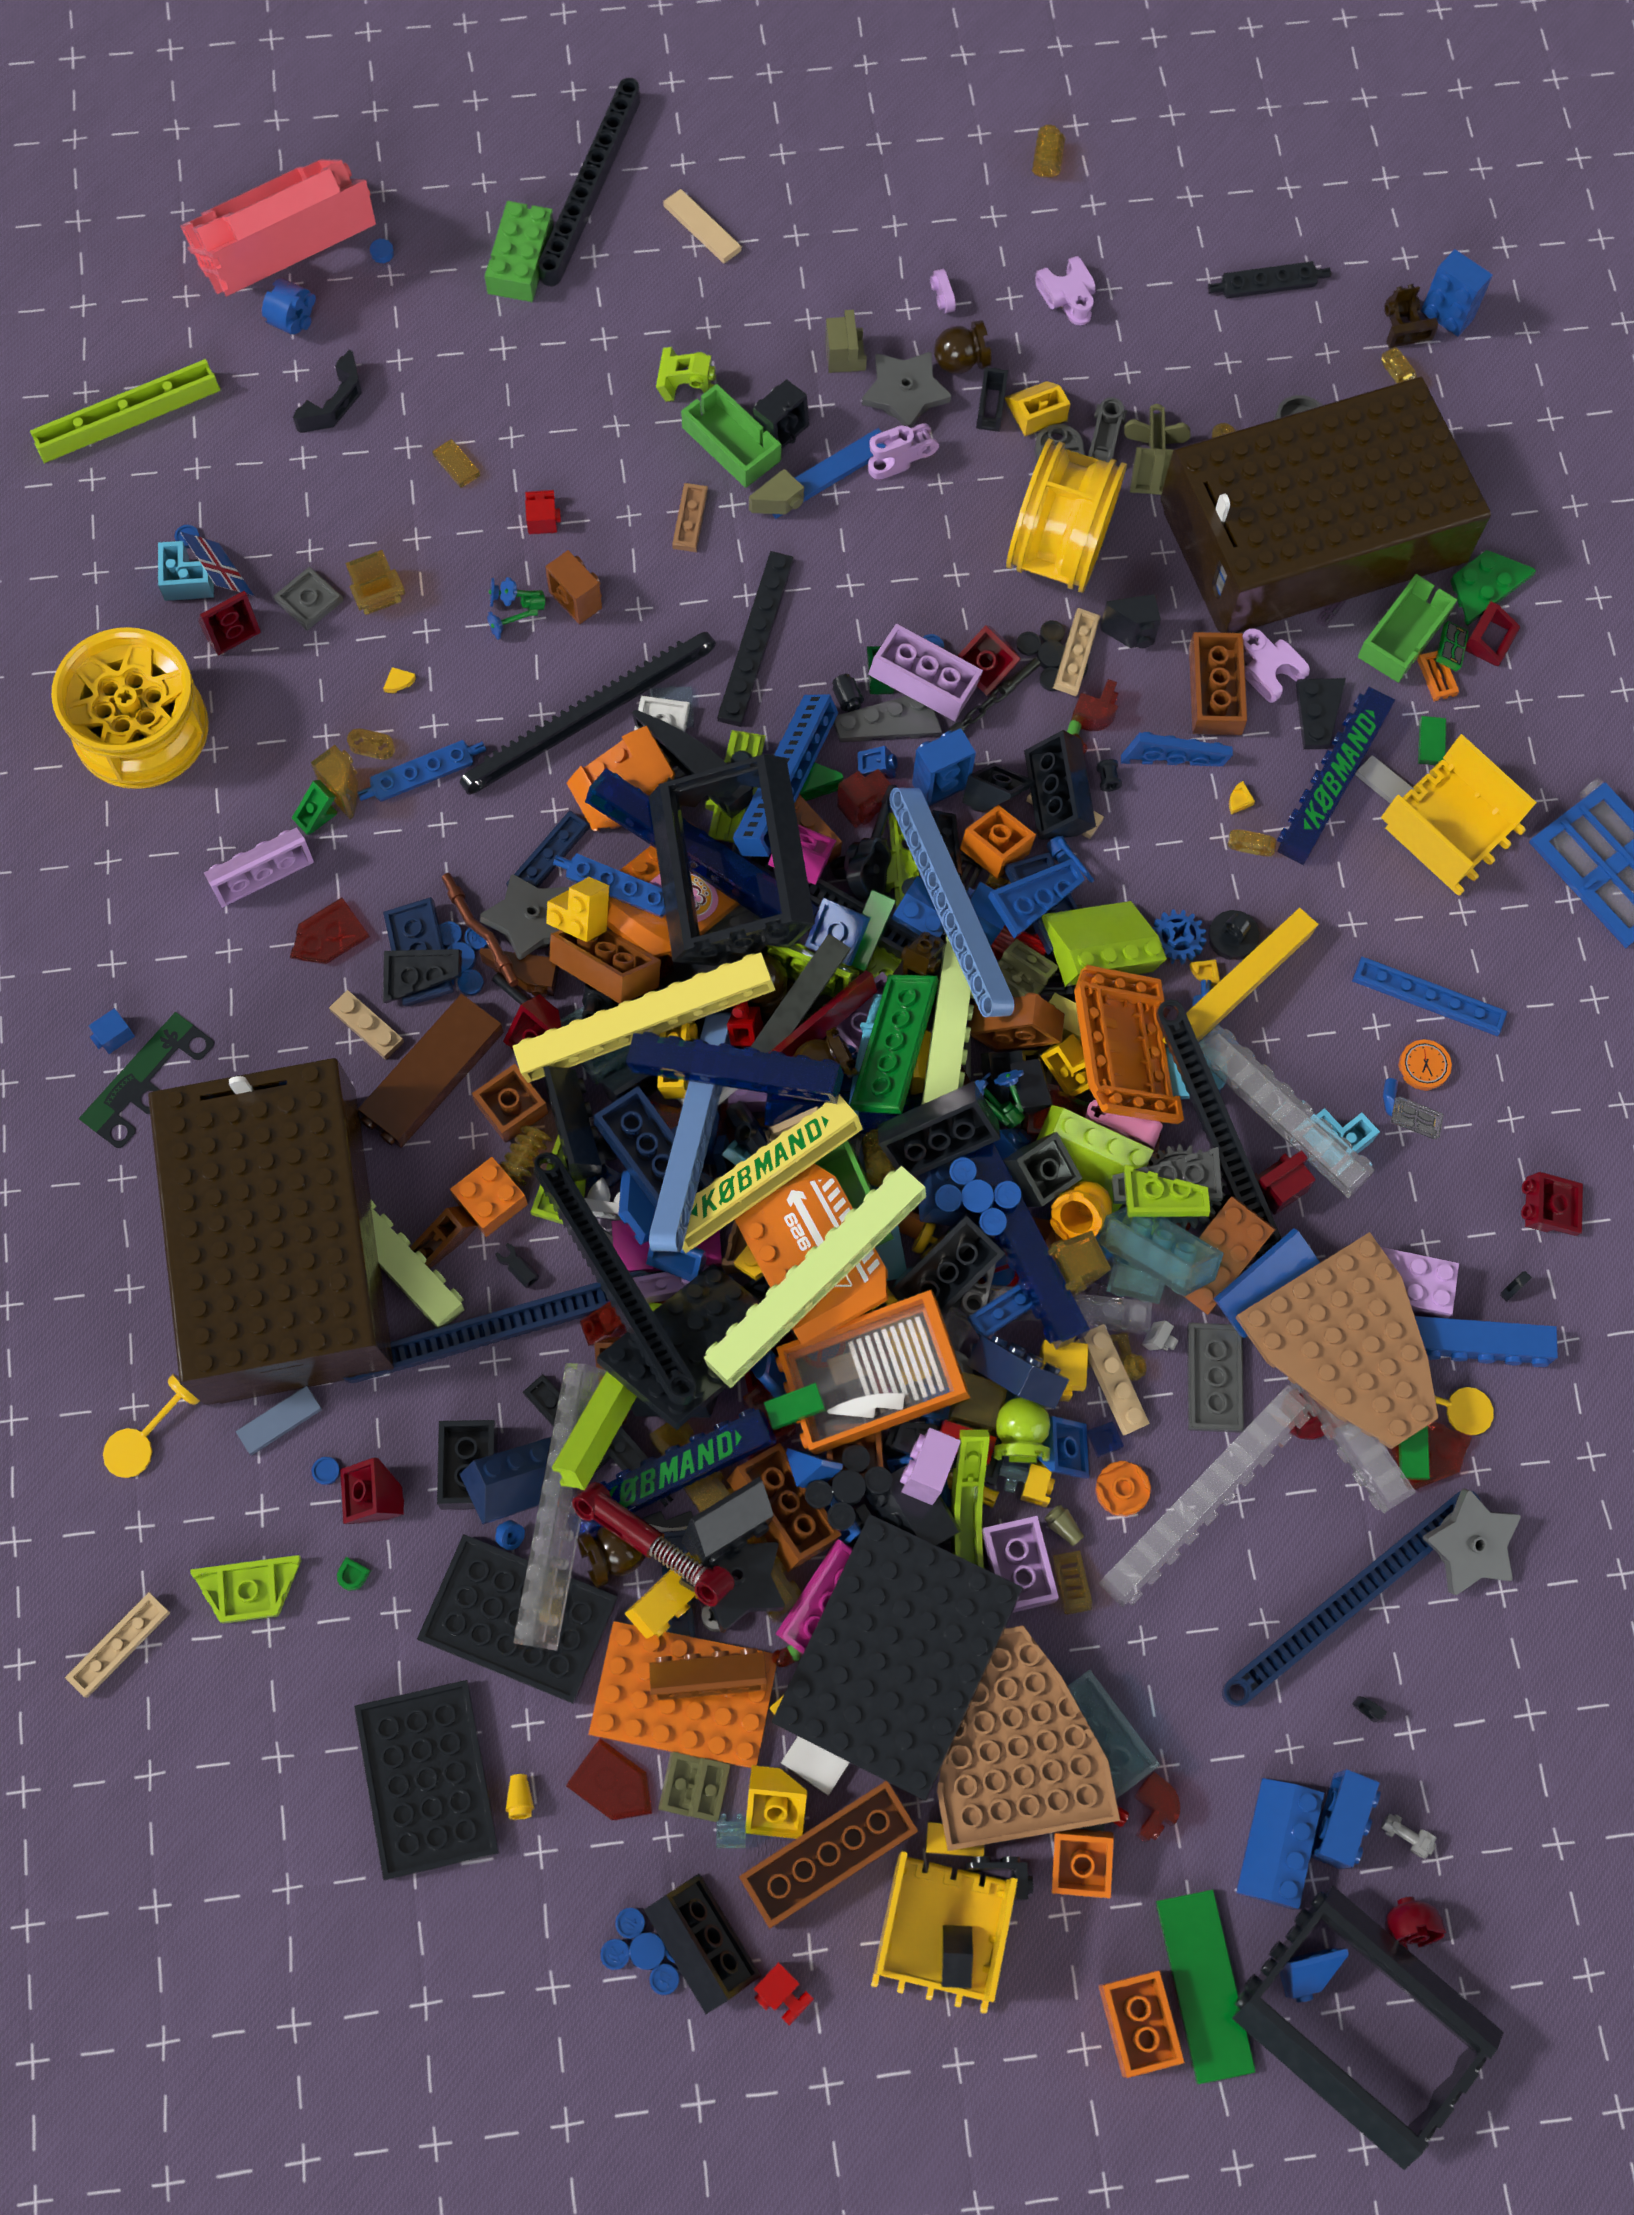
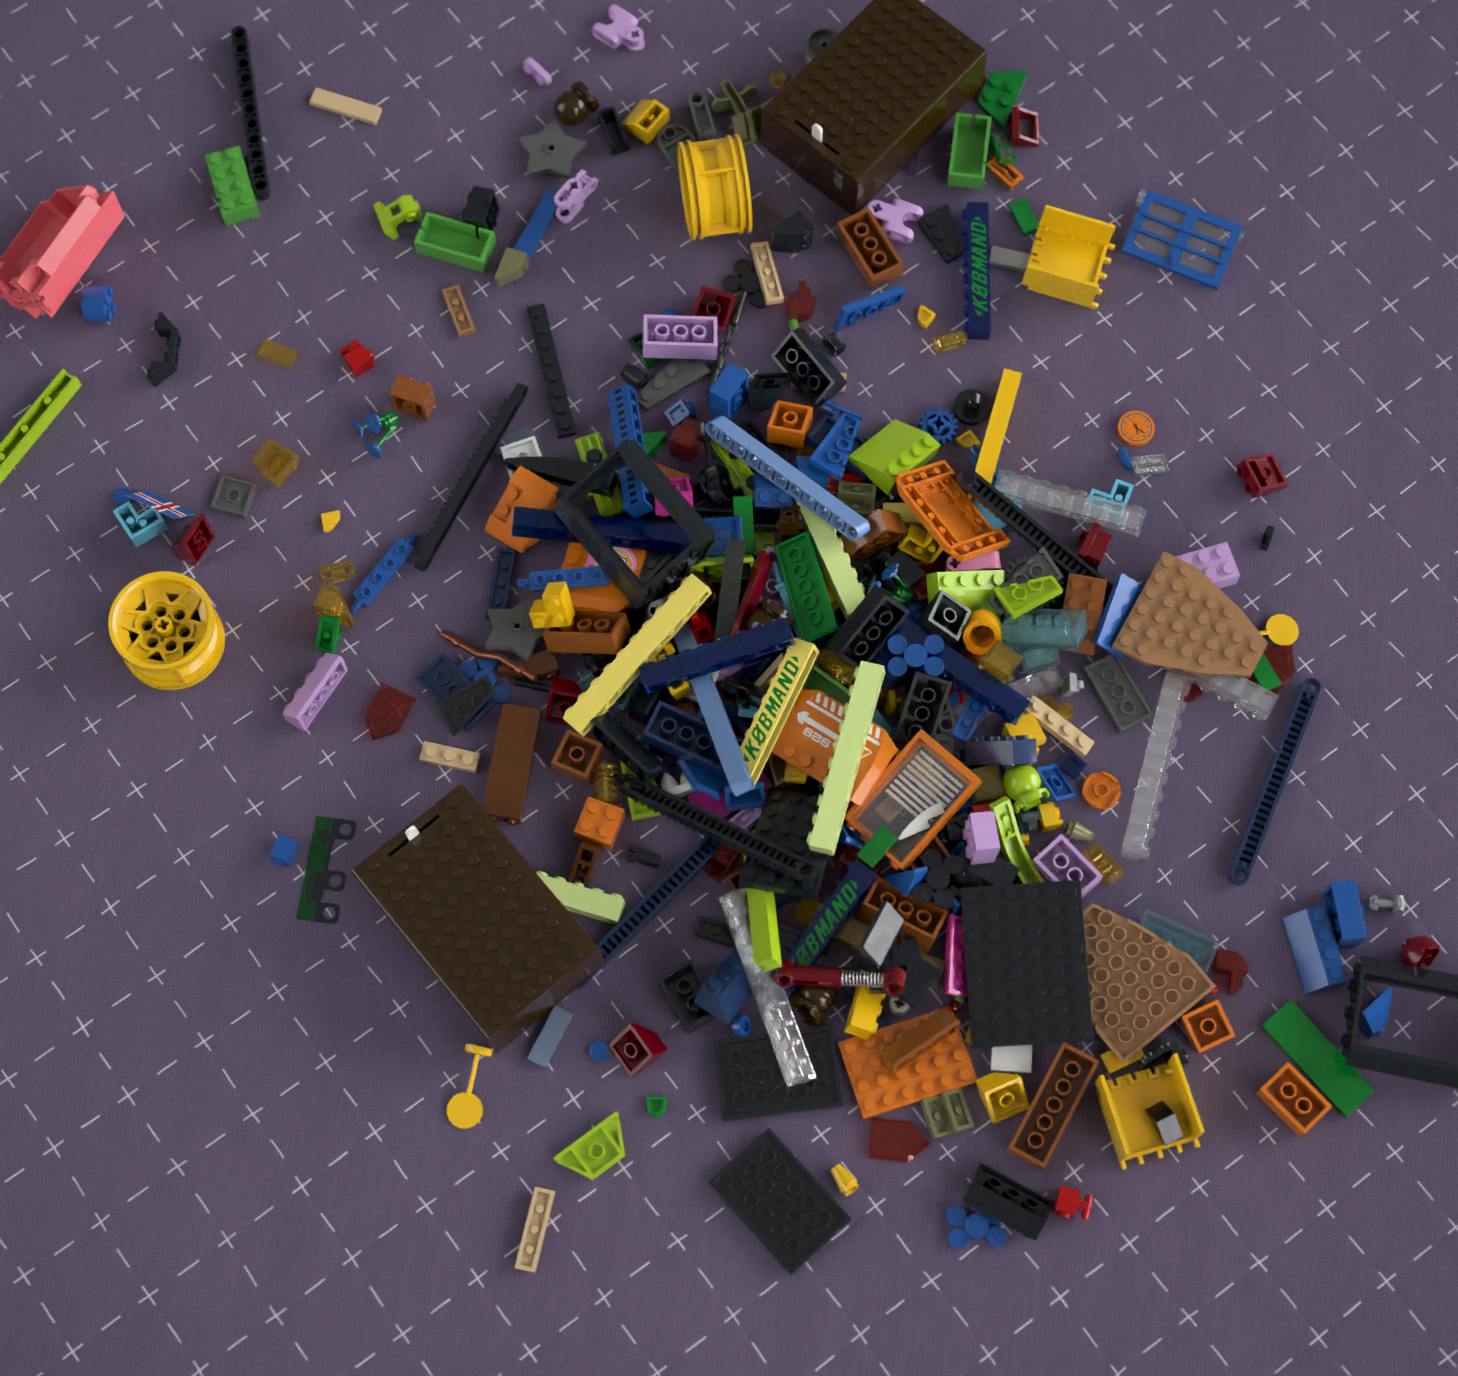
camera: 25 degrees left, 0 degrees up
blue tile [370,239,394,263] -> none
clear light blue tile [716,1814,746,1848] -> none
olive plate [825,309,867,373] -> none
blue tile [1352,956,1508,1036] -> none
black tile [1353,1696,1387,1722] -> none
blue brick [1415,1316,1558,1367] -> none
dark grey plate [1423,1489,1521,1595] -> none

